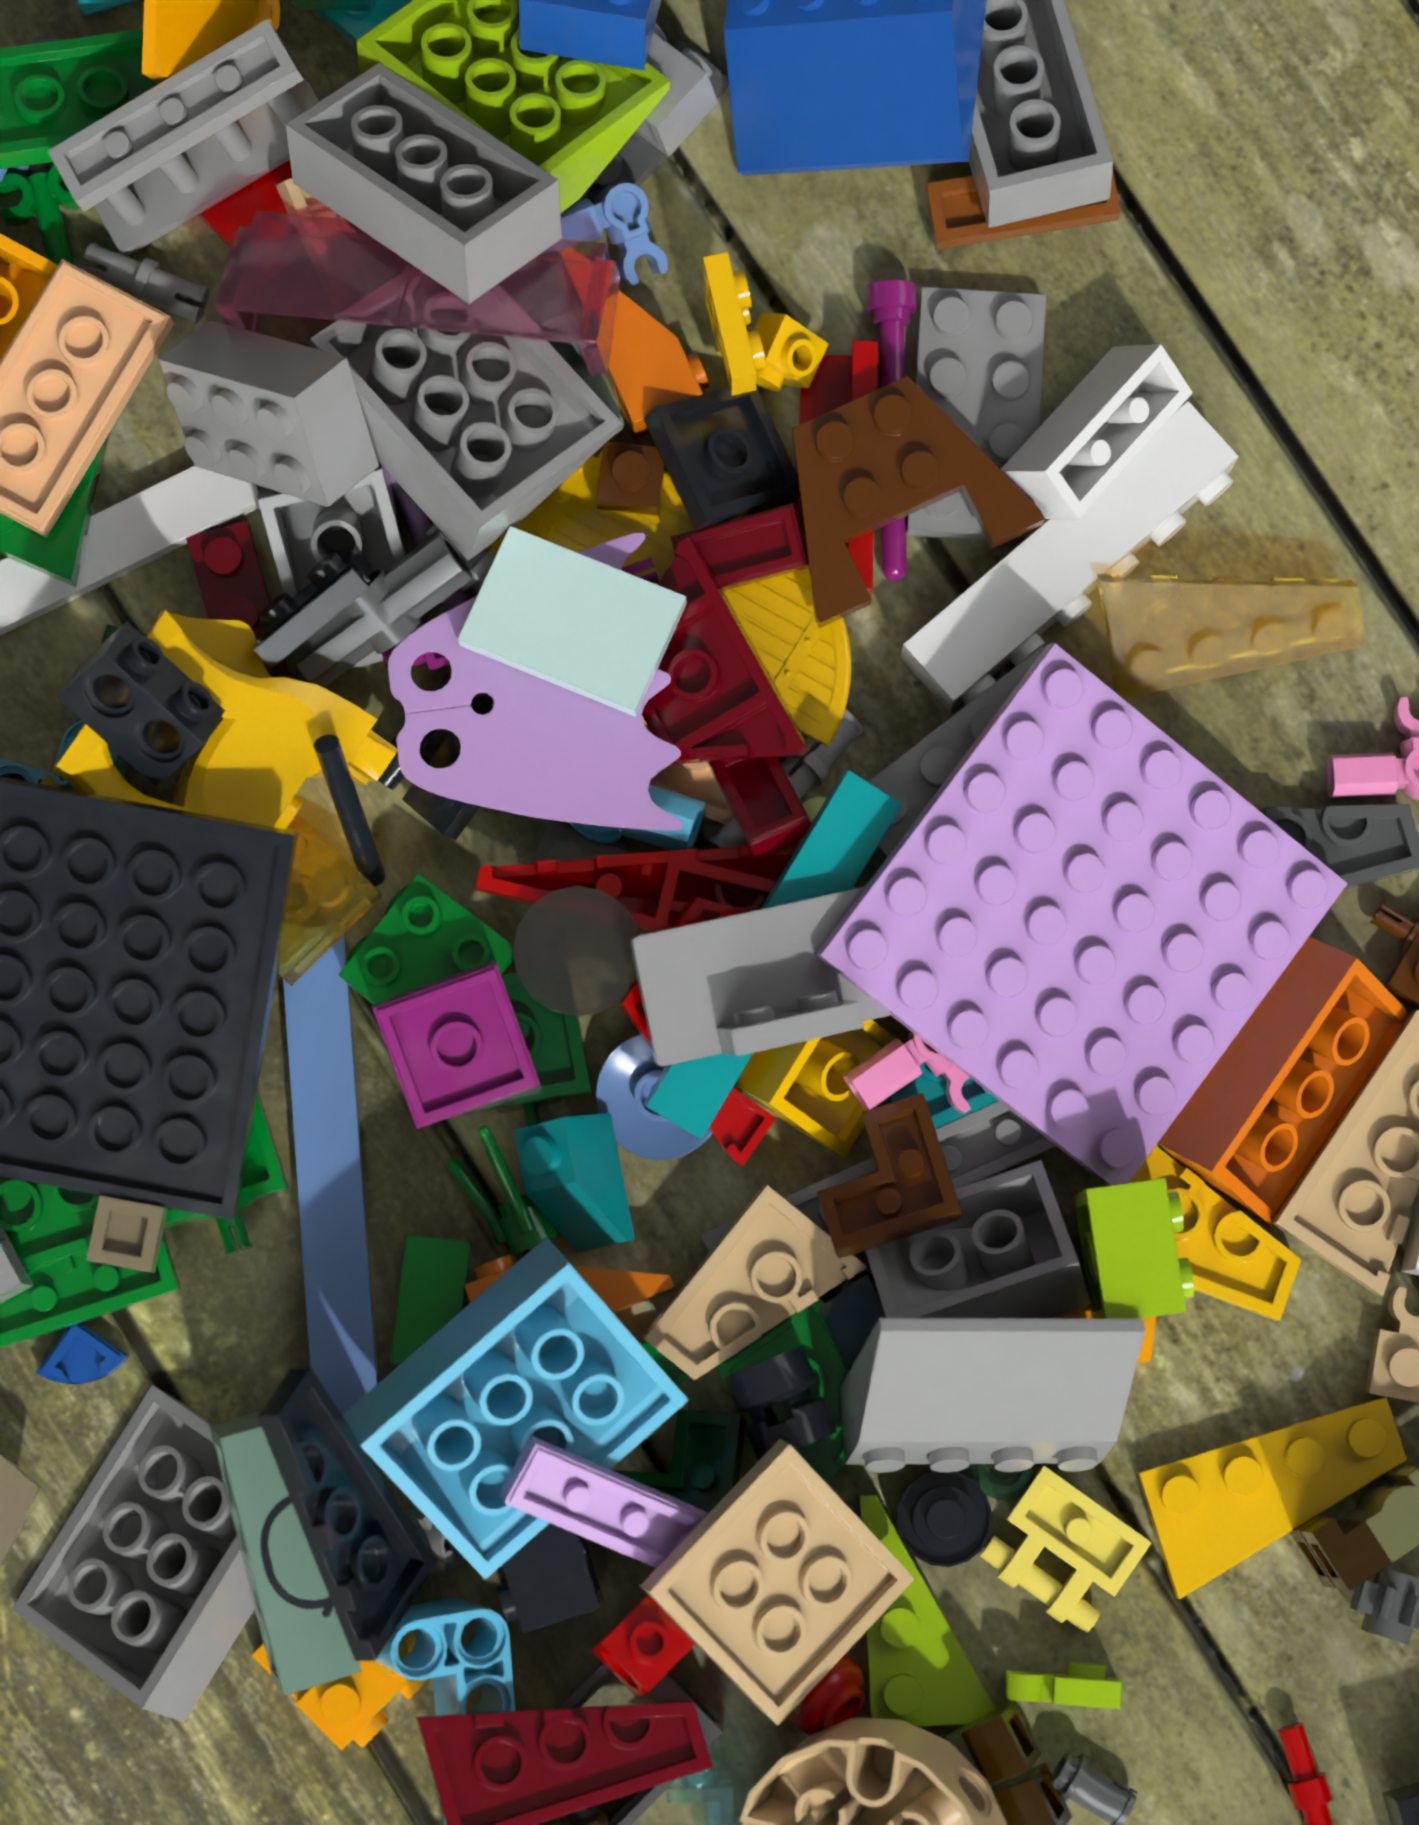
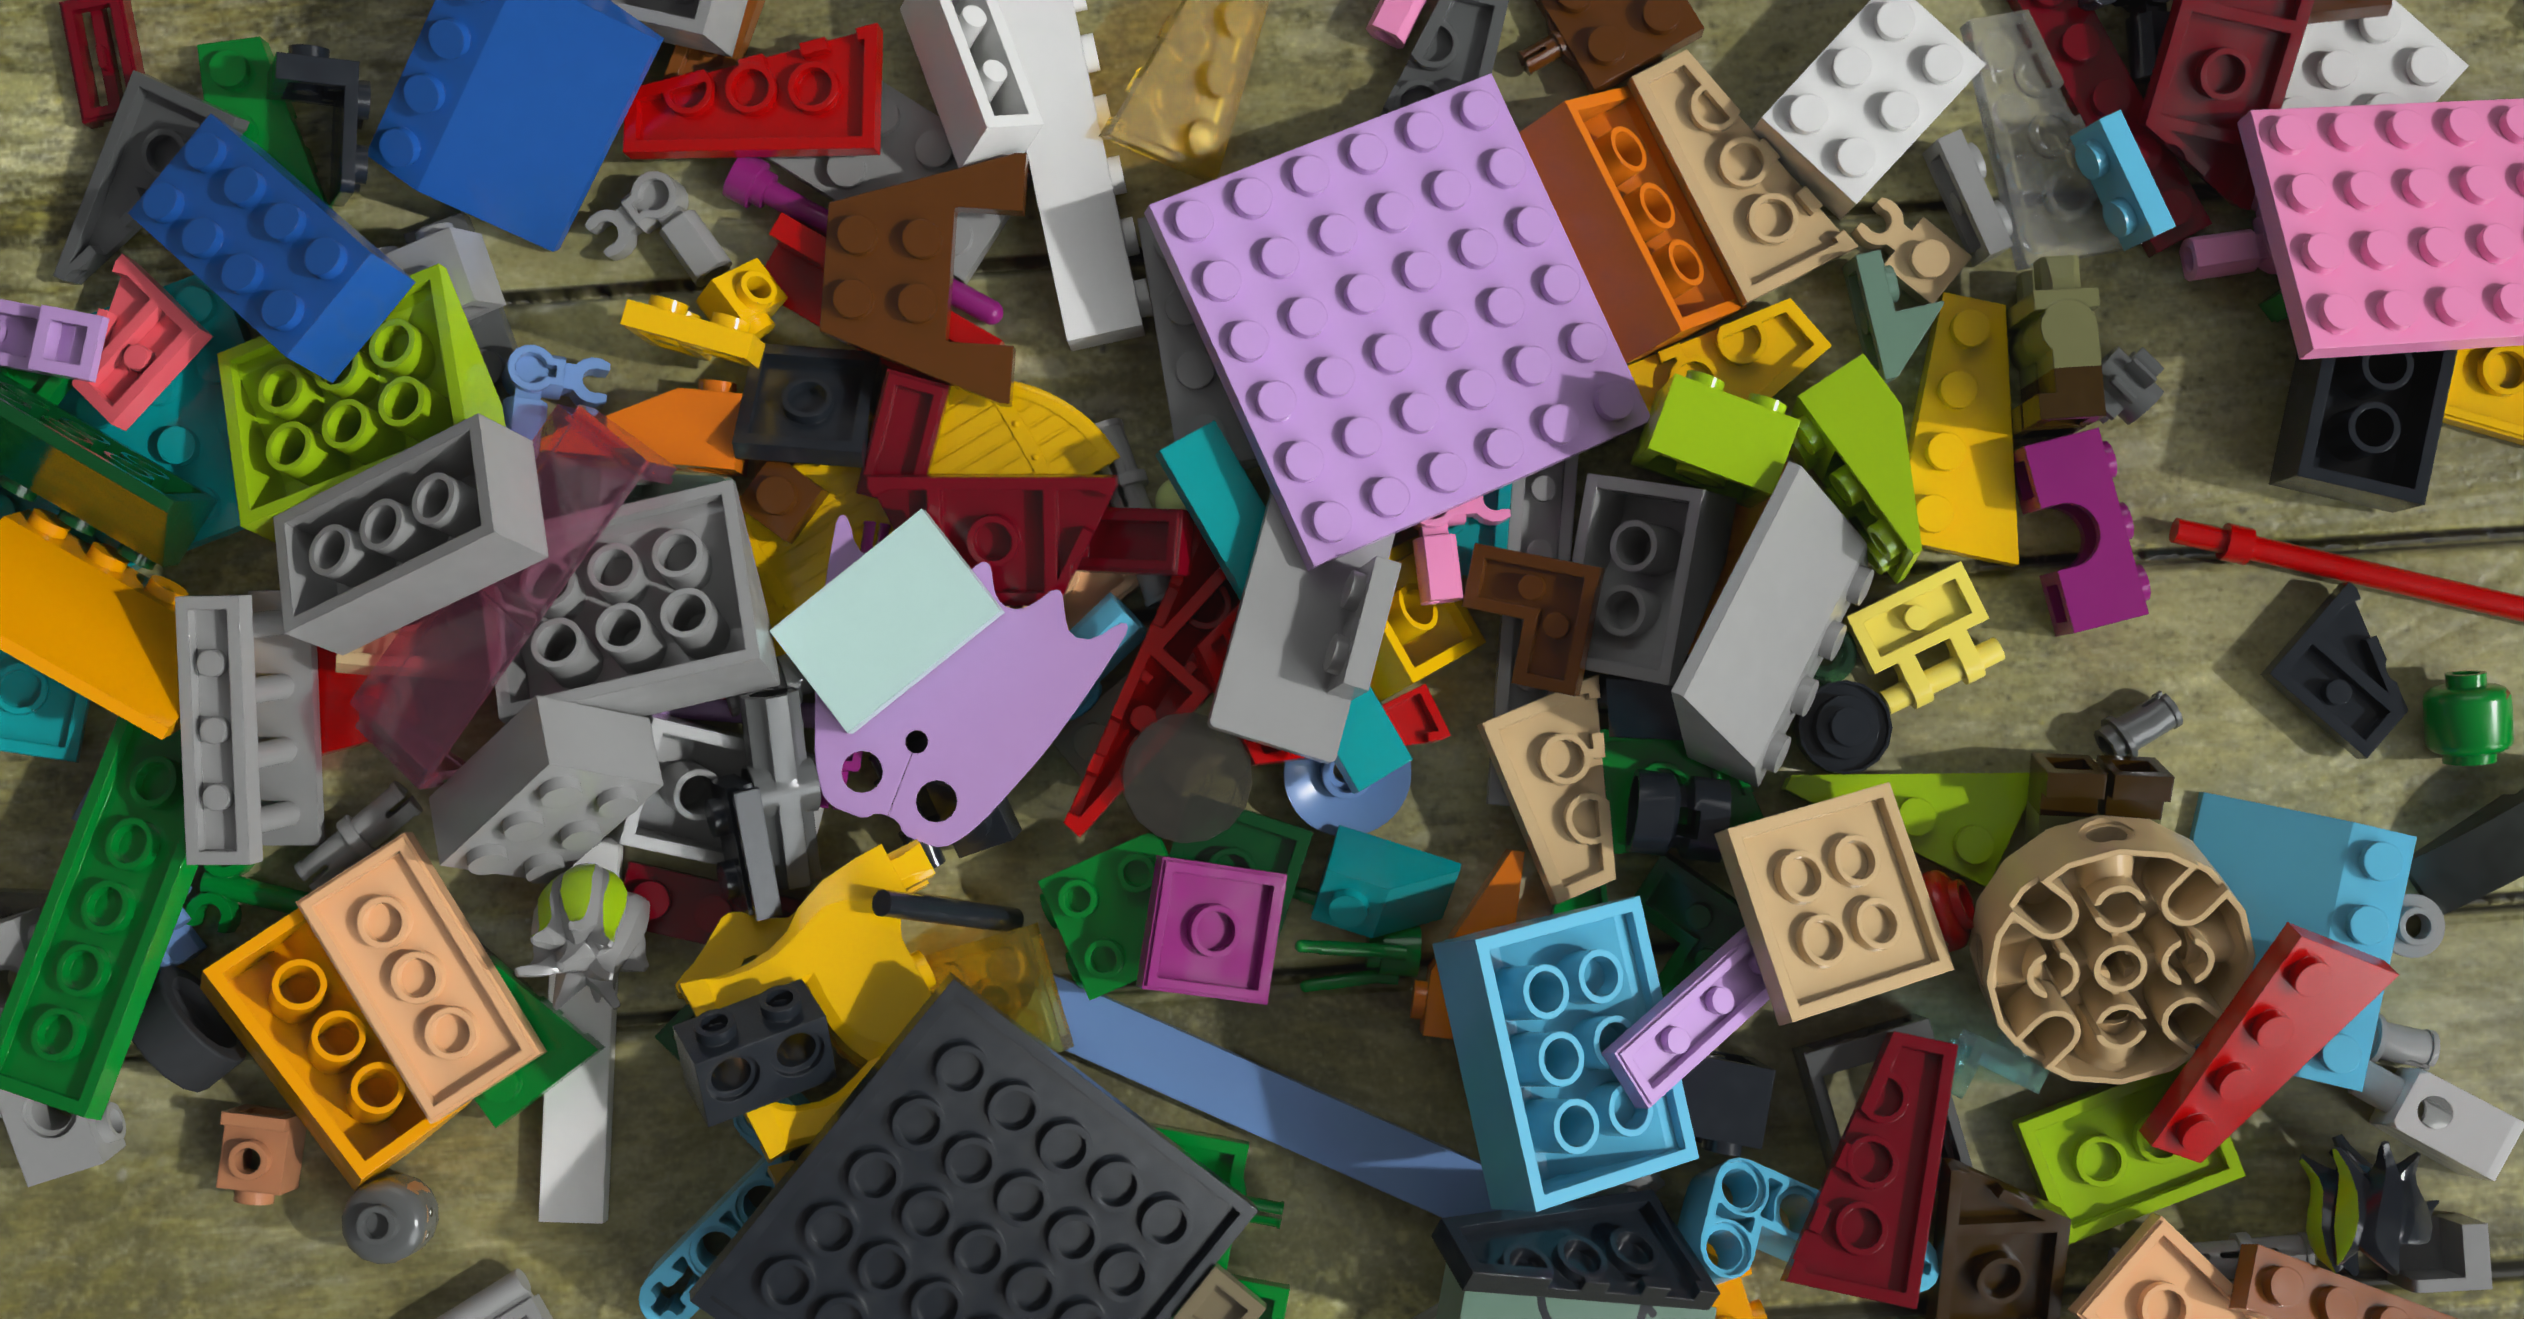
camera: 60 degrees left, 5 degrees up
green tile [390,1234,472,1365] -> none
red brick [591,1595,695,1698] -> none
lime plate [1005,1662,1122,1709] -> none
none -> light grey hair [515,863,650,1010]
none -> light grey bar [585,171,732,287]
none -> red wing [623,23,883,159]
none -> lime slope [1789,353,1922,584]
none -> sand green slope [1842,250,1944,384]
none -> magenta arch [2013,427,2151,637]

